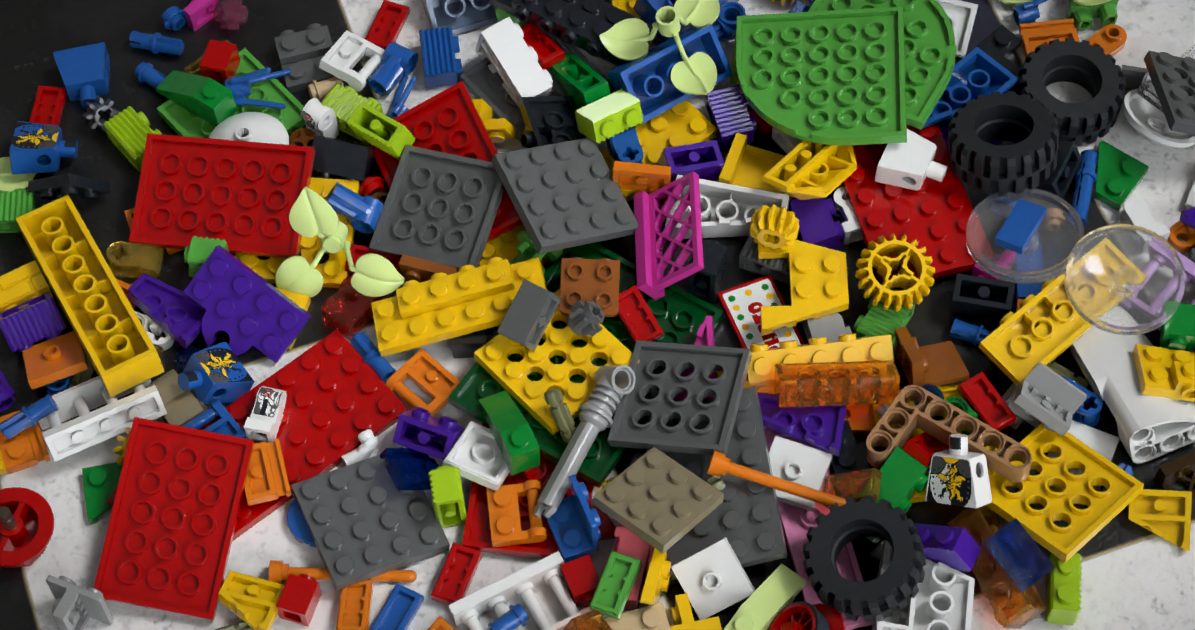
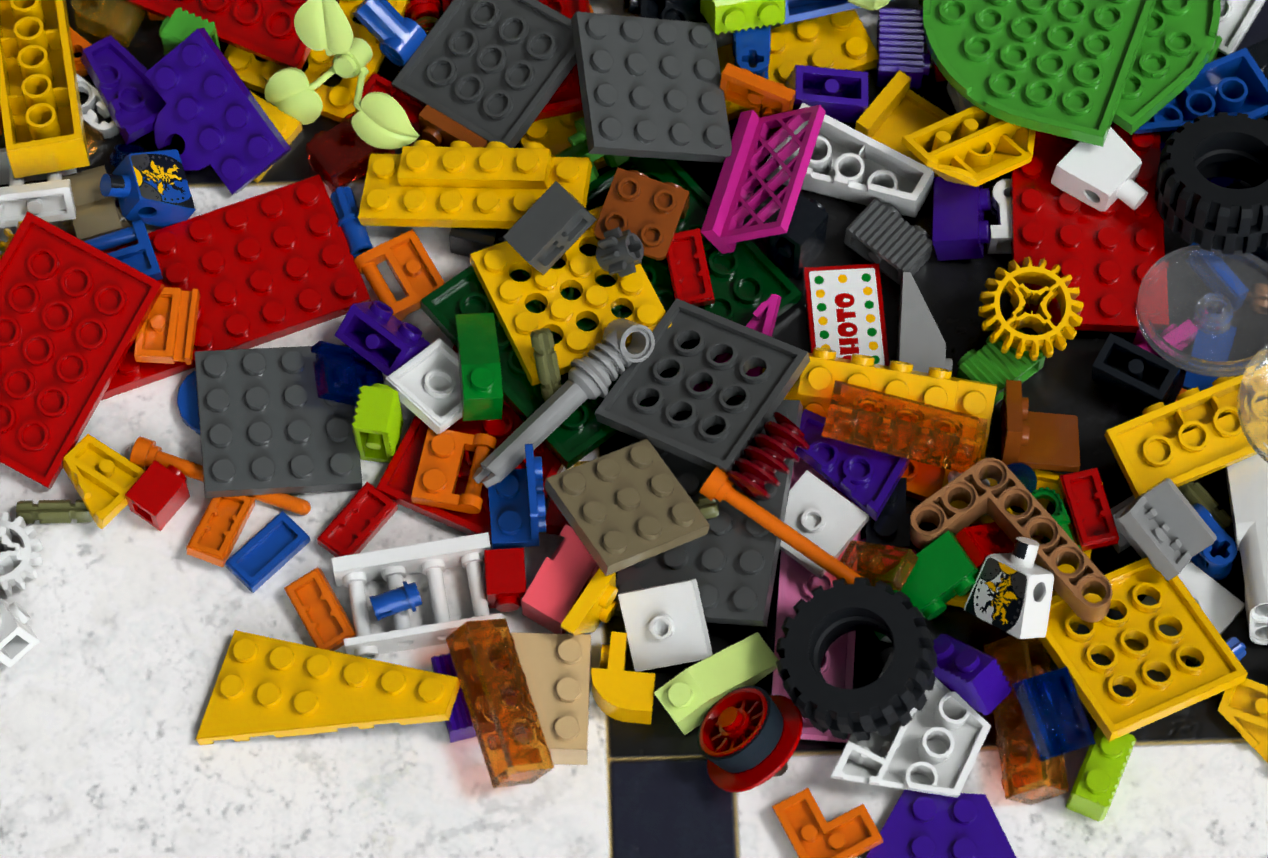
camera: 15 degrees right, 5 degrees up
white leg [244,386,287,443] -> none
white arm [341,429,378,466] -> none
bright green plate [589,551,642,620] -> none
yellow gear [749,204,800,250] -> none
yellow wing [757,240,849,335] -> none
blue axle [949,318,992,348] -> none
blue tile [995,199,1047,254] -> none
none -> dark red piece [726,412,810,500]

